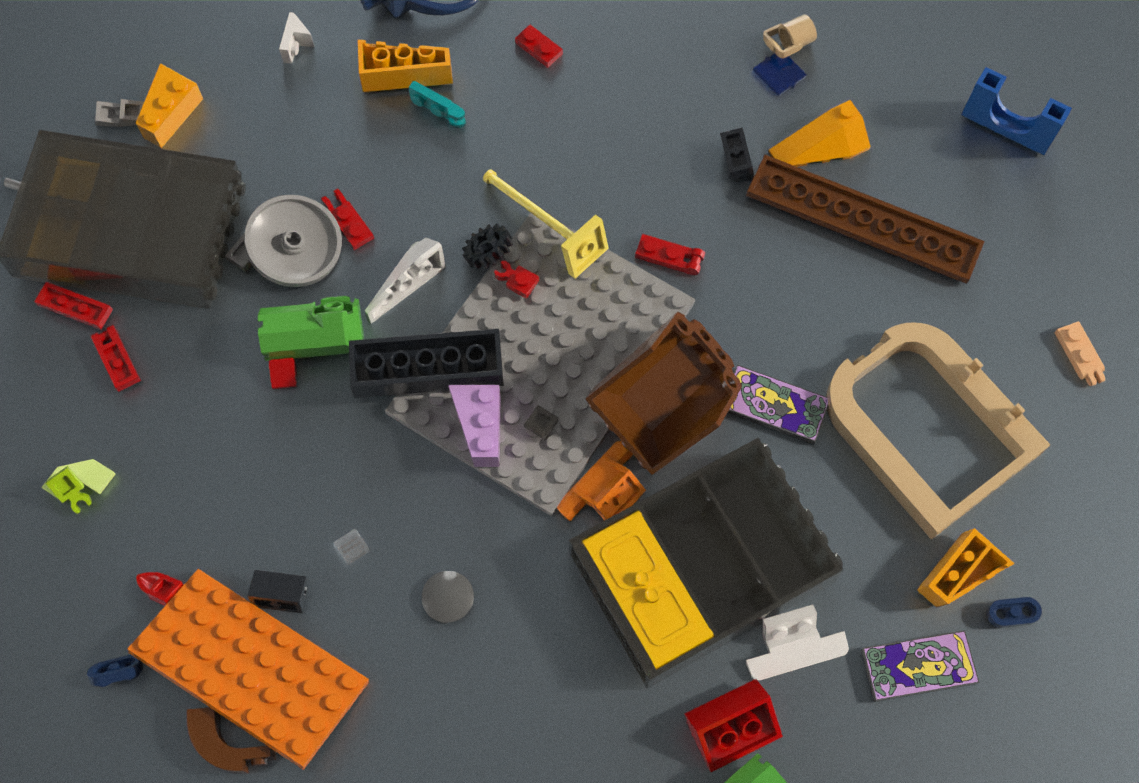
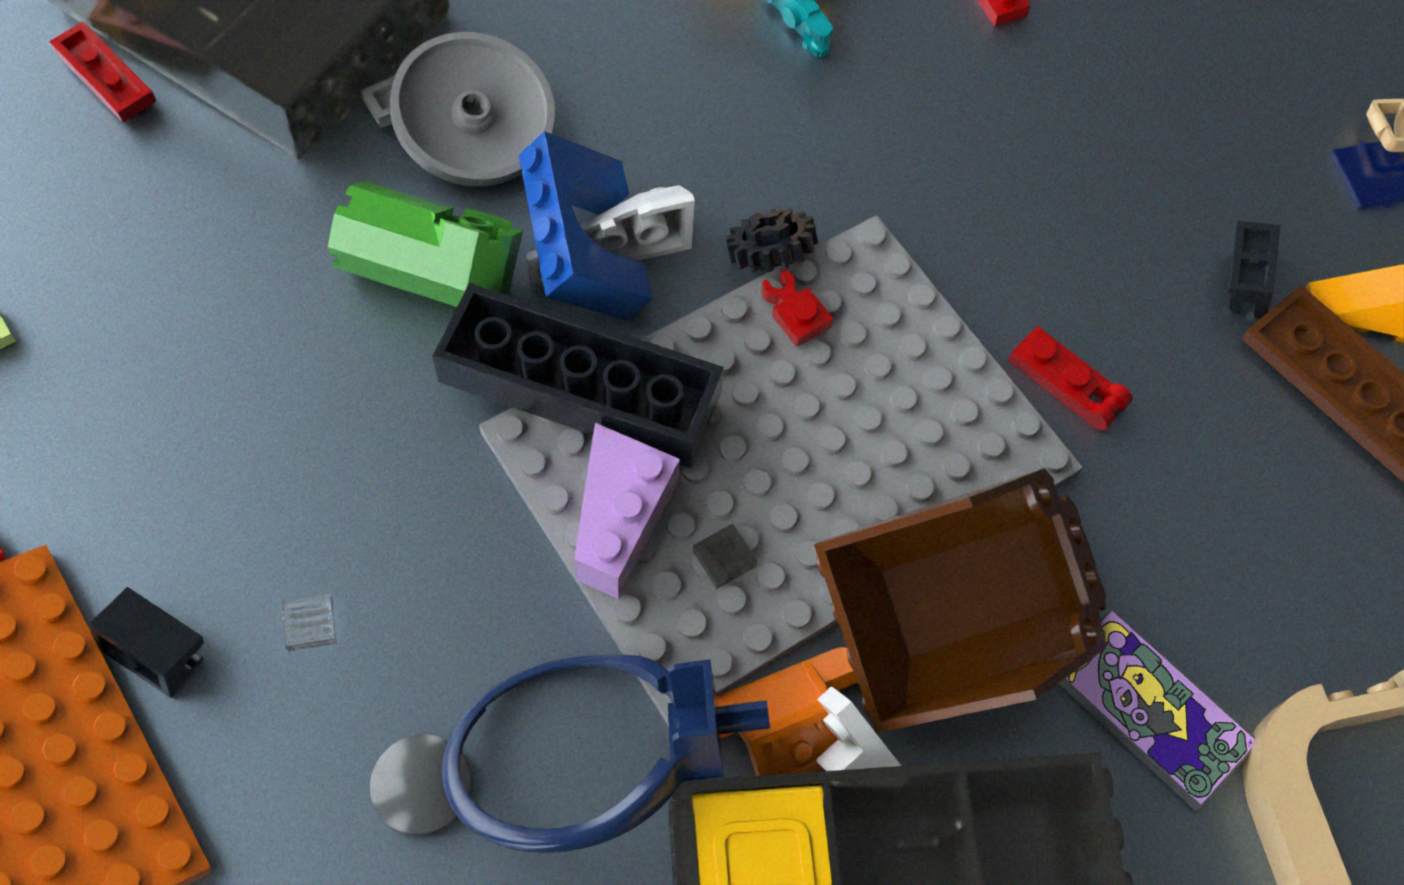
camera: 20 degrees right, 5 degrees down
red plate [90,325,141,392] -> none
red slope [269,358,297,389] -> none
red hinge [321,188,374,251] -> none
light yellow tile [483,169,609,279] -> none
none -> dark blue brick [442,655,770,853]
none -> blue arch [519,131,653,320]
none -> white slope [817,686,906,779]

